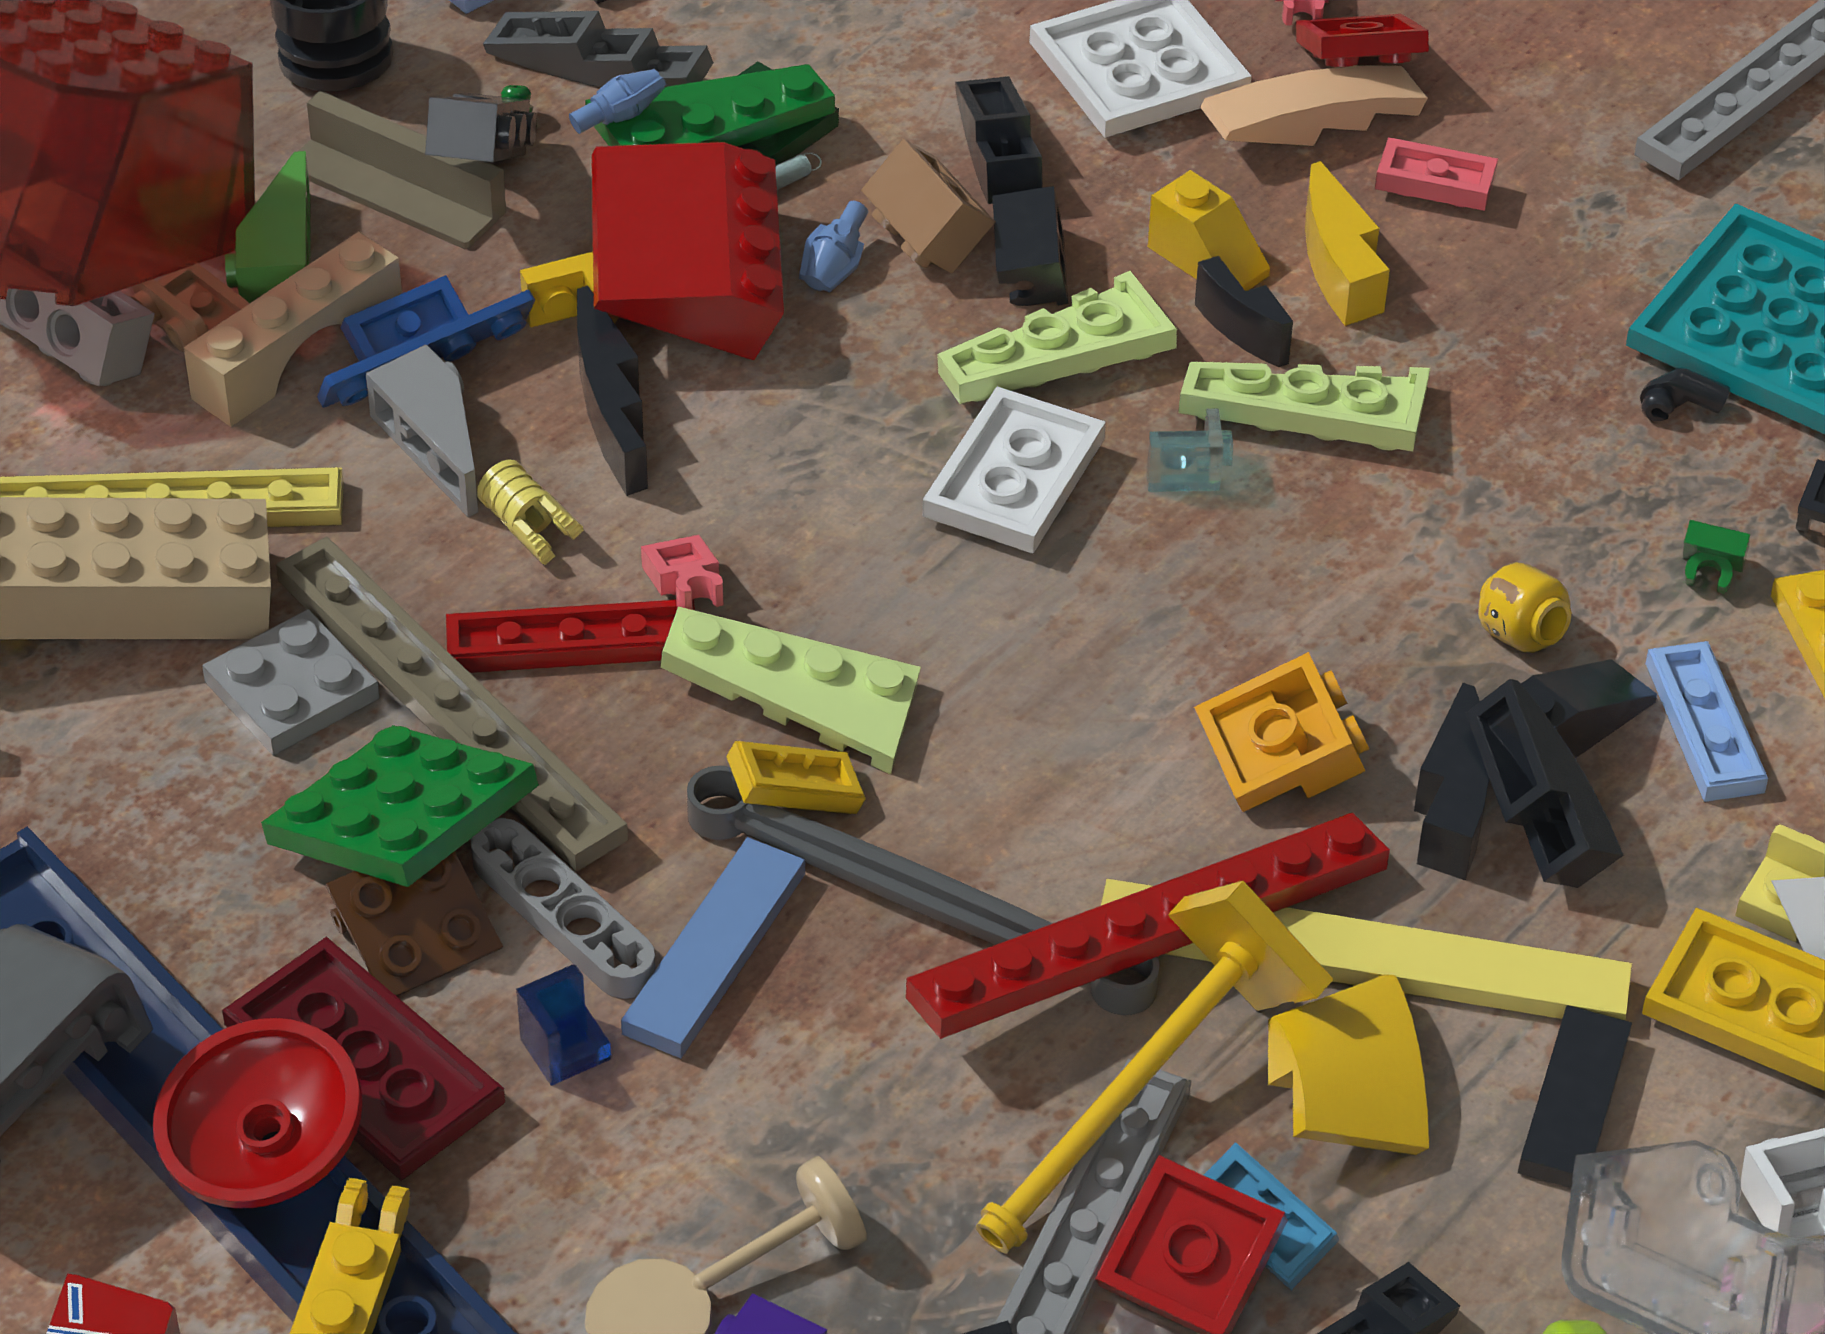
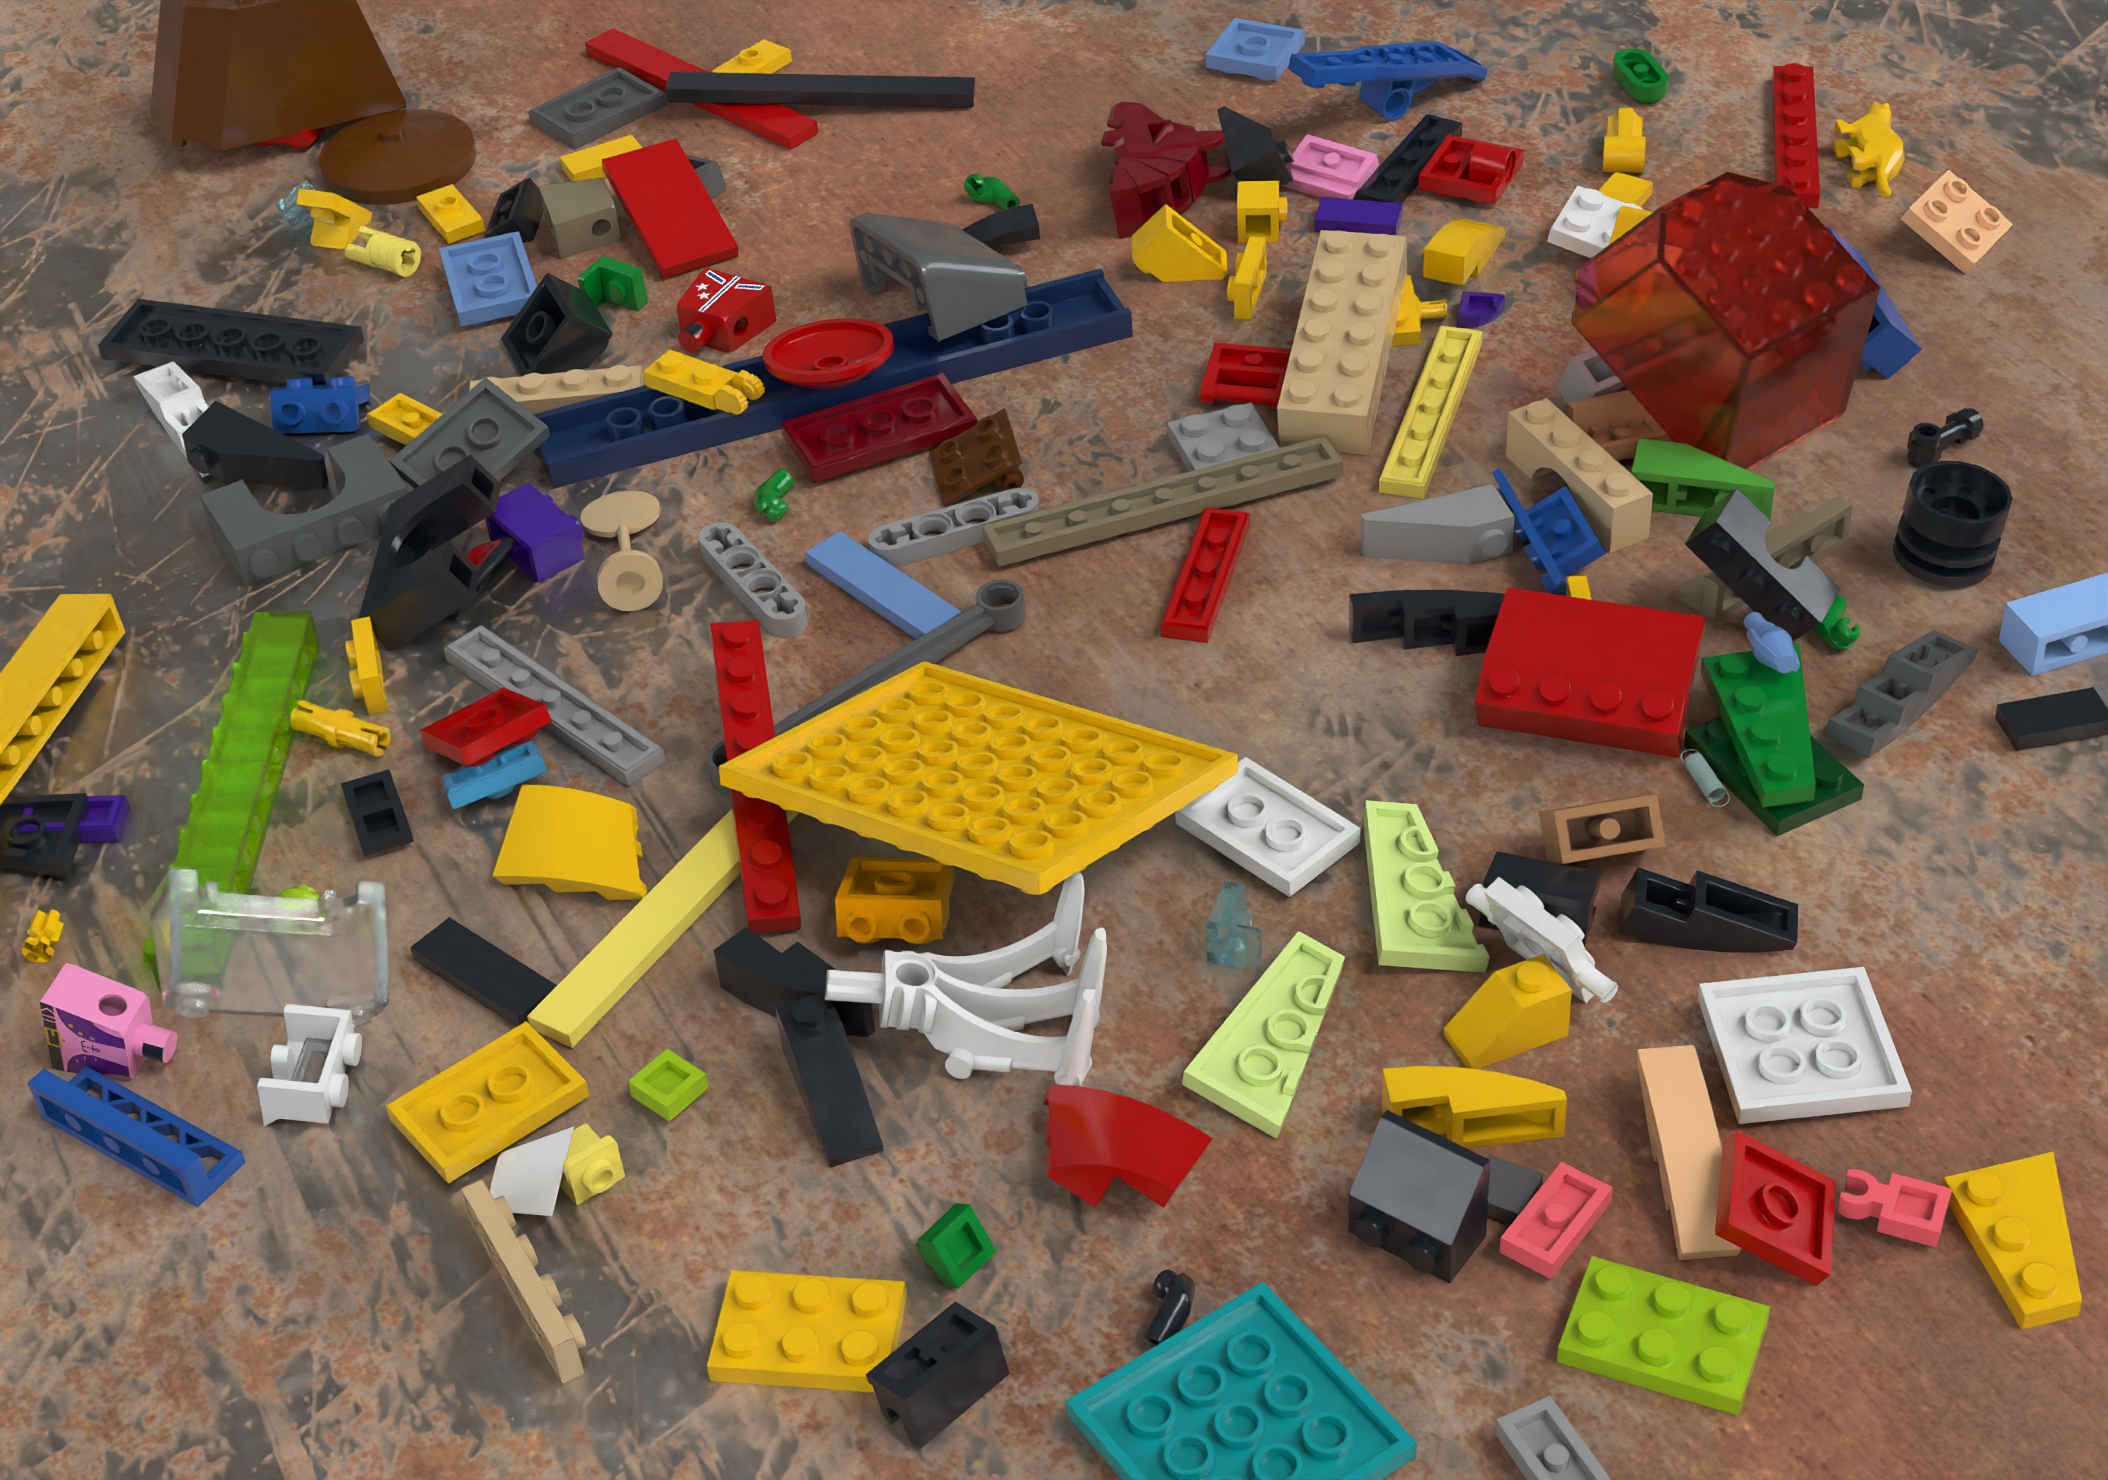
camera: 115 degrees right, 5 degrees down
green plate [261,725,539,887] -> none
light yellow hinge [477,460,584,565] -> none
clear blue panel [516,964,611,1086] -> none
coral plate [641,535,724,610] -> none
yellowish green wing [660,606,921,774] -> none
yellow plate [726,741,866,814] -> none
medium blue piece [799,200,869,293] -> none
yellow tile [976,881,1334,1253] -> none
black slope [1194,256,1293,367] -> none
black slope [1466,679,1624,888] -> none
yellow head [1478,562,1572,653] -> none
light blue tile [1646,641,1768,802] -> none
none -> lime plate [628,1048,709,1122]
none -> light grey beam [698,522,808,638]
none -> yellow plate [719,661,1238,895]
none -> green arm [753,469,794,522]
none -> white piece [825,872,1107,1086]
none -> red slope [1043,1084,1213,1208]
none -> red plate [1200,343,1292,411]
none -> slope [1348,1110,1490,1283]
none -> white plate [1466,877,1618,1003]
none -> dark grey tile [1487,1155,1543,1224]
none -> lime plate [1557,1256,1770,1416]

